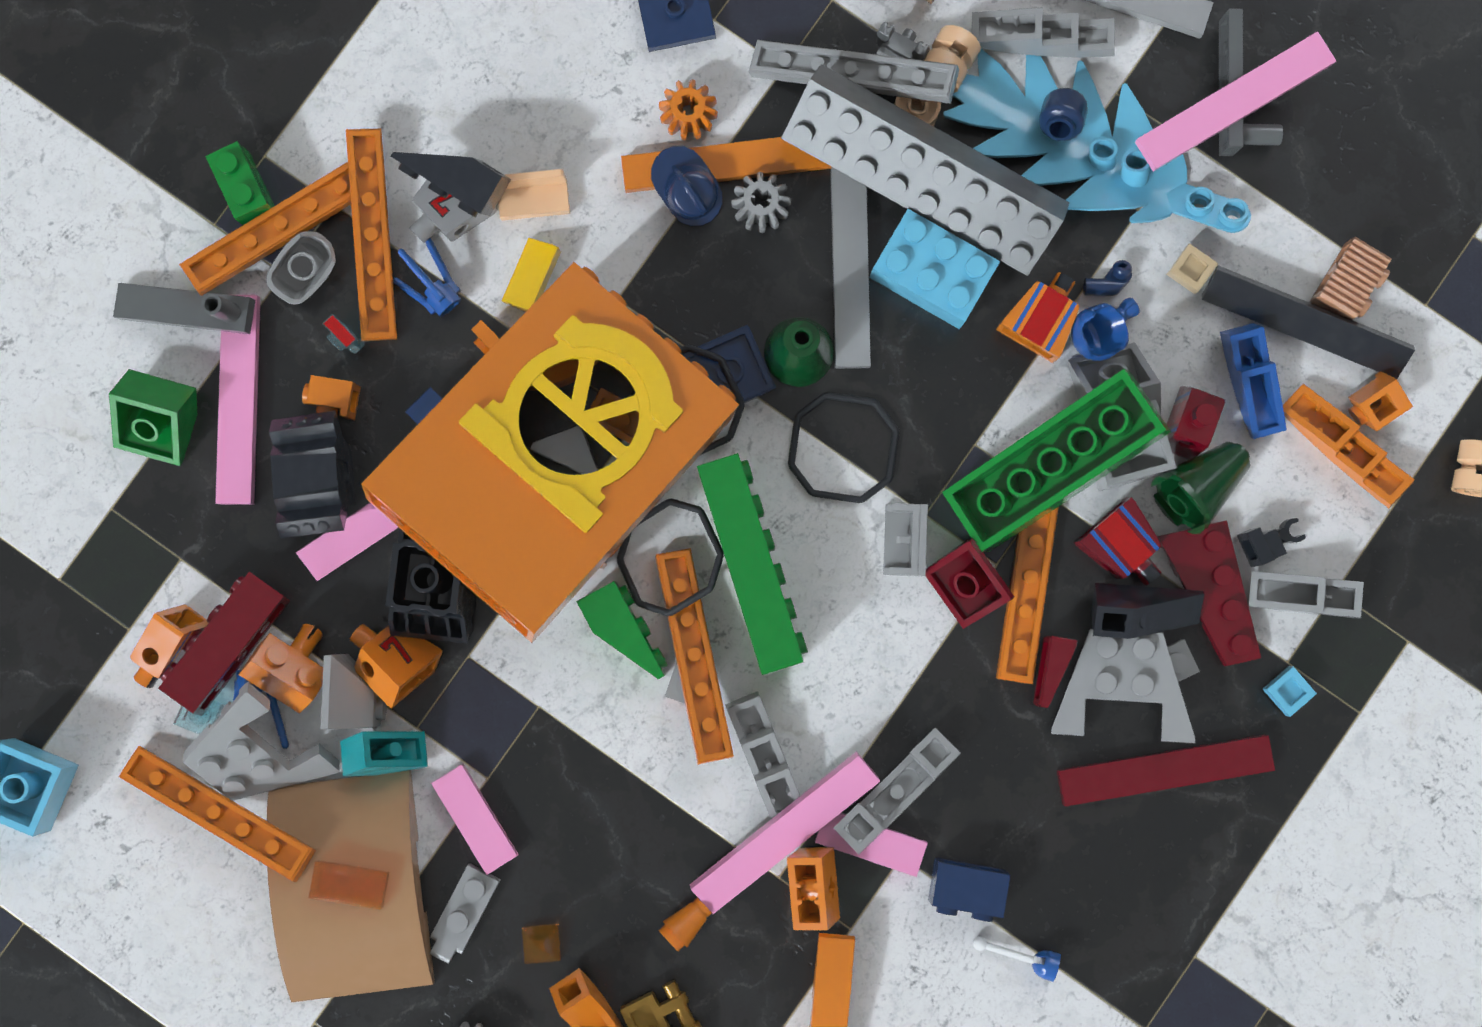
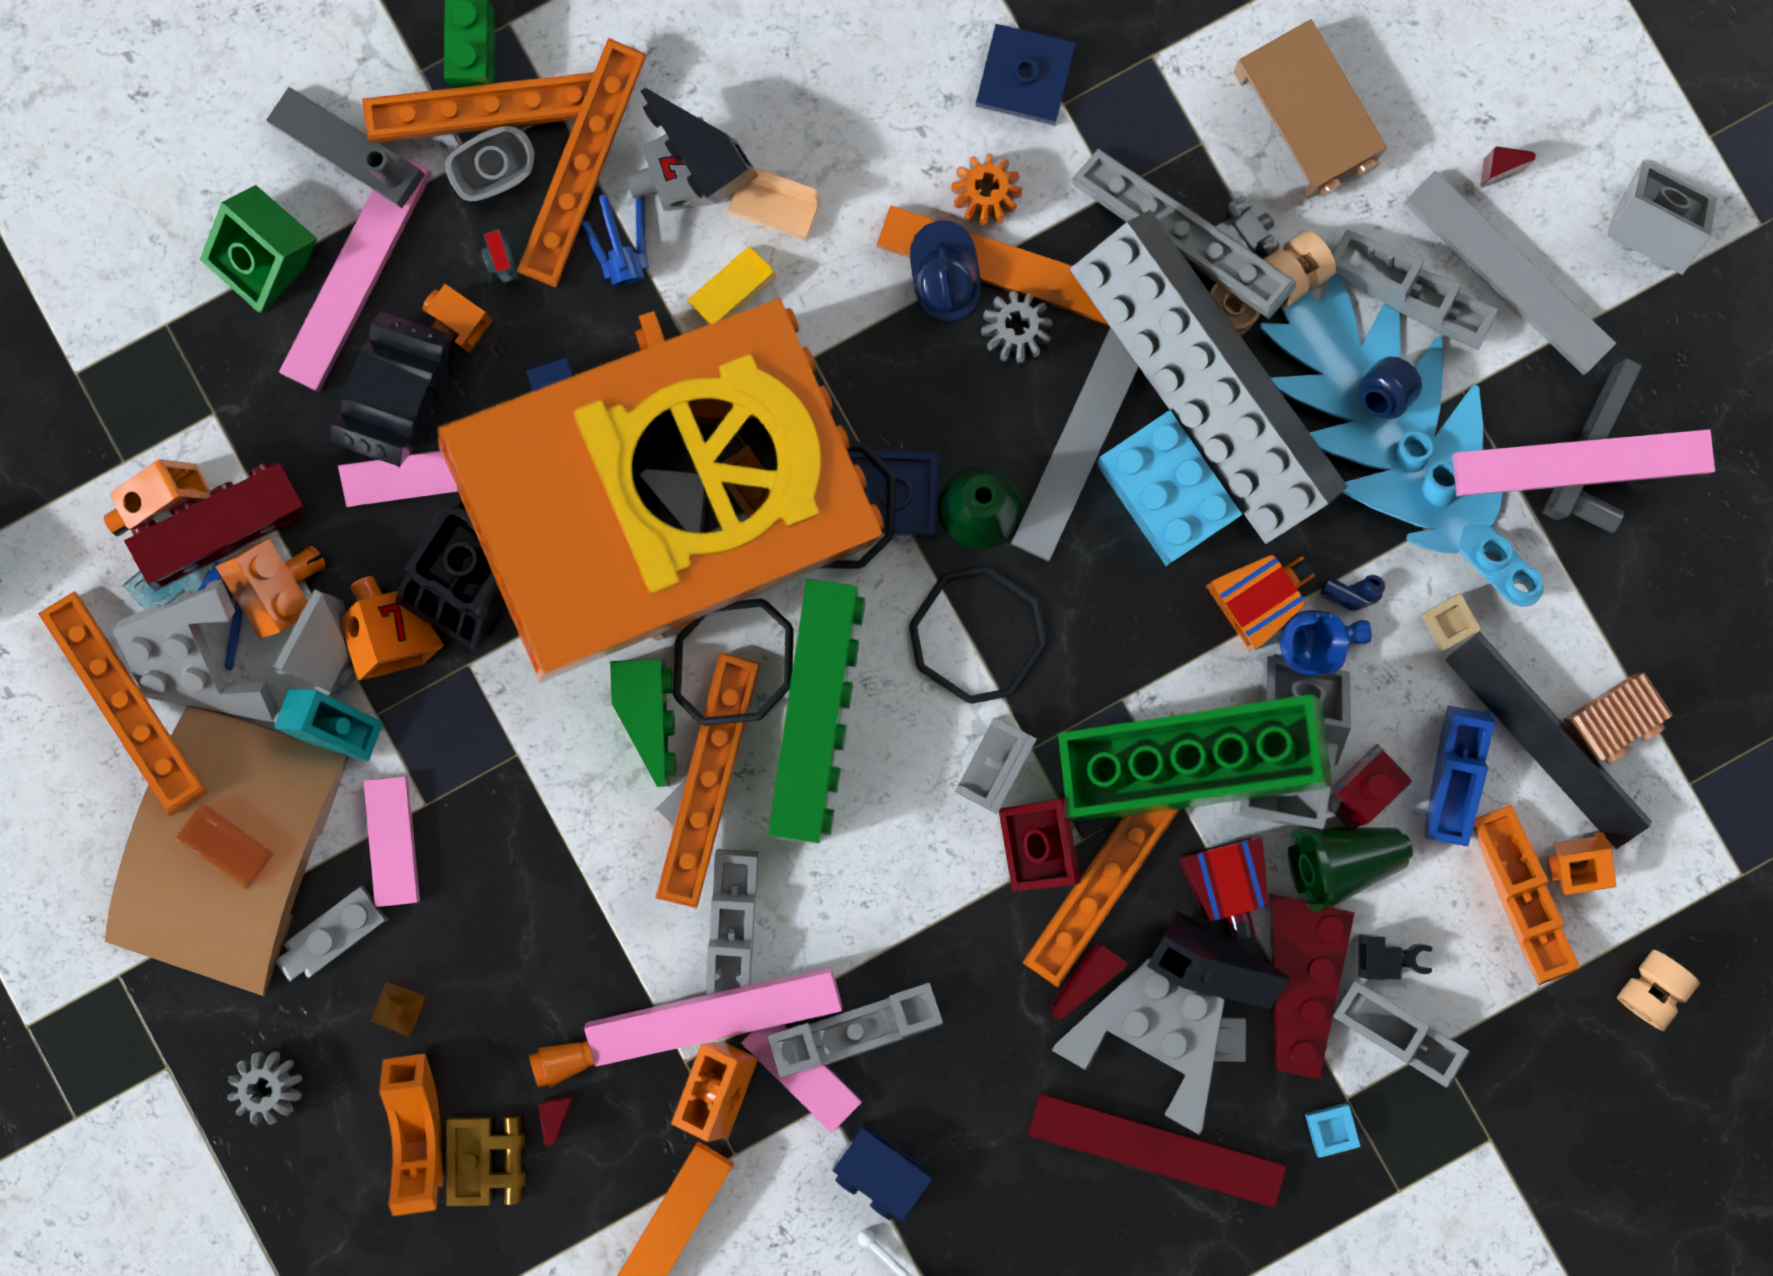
camera: 30 degrees right, 0 degrees up
none -> dark red slope [538,1094,576,1147]

